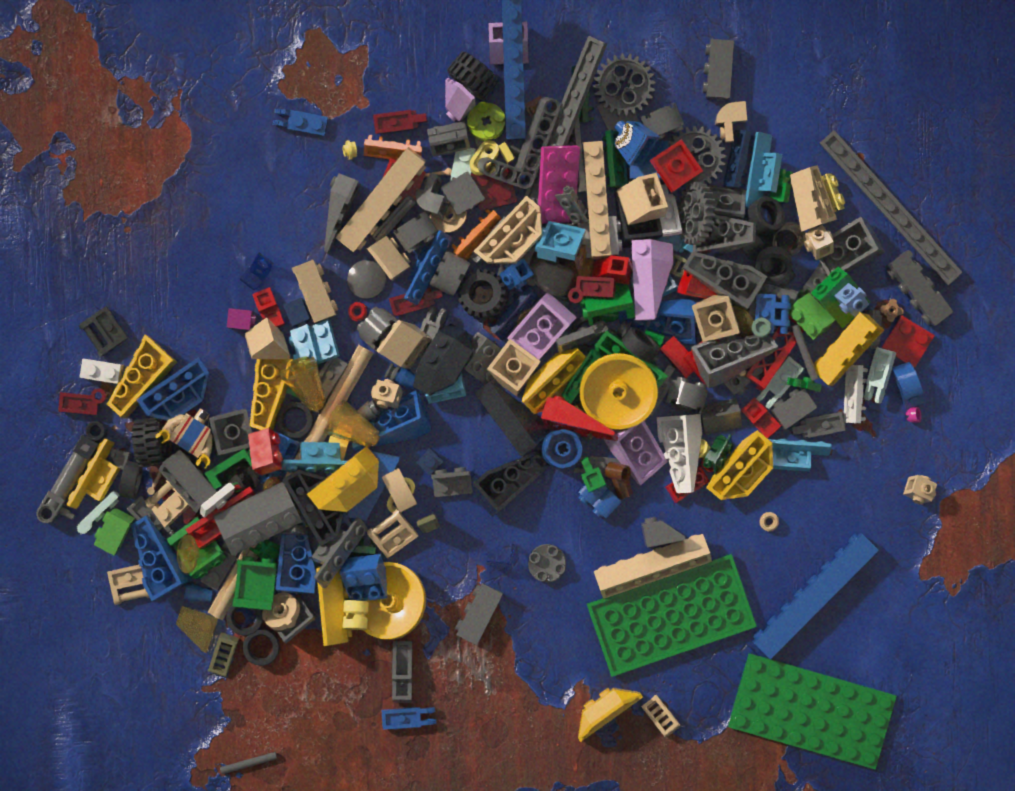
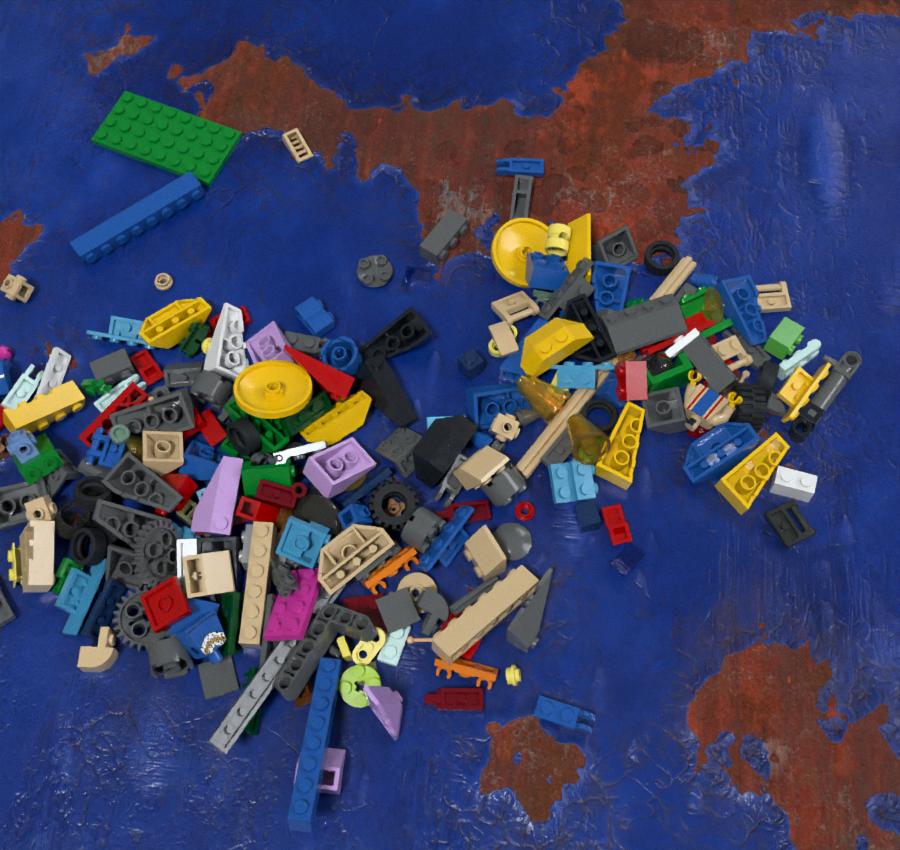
camera: 170 degrees left, 25 degrees down
dark red hinge [58,388,107,415] -> none
clear yellow wing [176,606,218,653] -> none
olive slope [208,632,239,677] -> none
dark grey bar [220,751,278,774] -> none
magenta brick [227,308,256,330] -> none
green panel [233,556,277,610] -> none
black tyre [243,628,280,666] -> none
tan slope [245,318,290,359] -> none
tan plate [262,592,300,631] -> none
tan wedge [292,260,338,324] -> none
dark grey brick [393,211,438,253] -> none
olive slope [417,513,440,533] -> none
dark grey brick [427,121,470,157] -> none
dark grey bracket [431,467,473,497] -> none
black tyre [447,51,499,100] -> none
tan slope [487,339,541,396] -> none
yellow wedge [578,688,643,742] -> none
green plate [581,457,607,493] -> none
green plate [587,554,757,677] -> none
dark grey gear [593,53,656,116] -> none
tan brick [594,534,712,599] -> none
reddish brown piece [605,462,633,499] -> none
dark grey slope [641,517,685,547] -> none
dark grey brick [702,39,734,100] -> none
bright green brick [789,293,835,340] -> none
dark grey hinge [790,412,846,438] -> none
dark grey bar [791,324,818,381] -> none

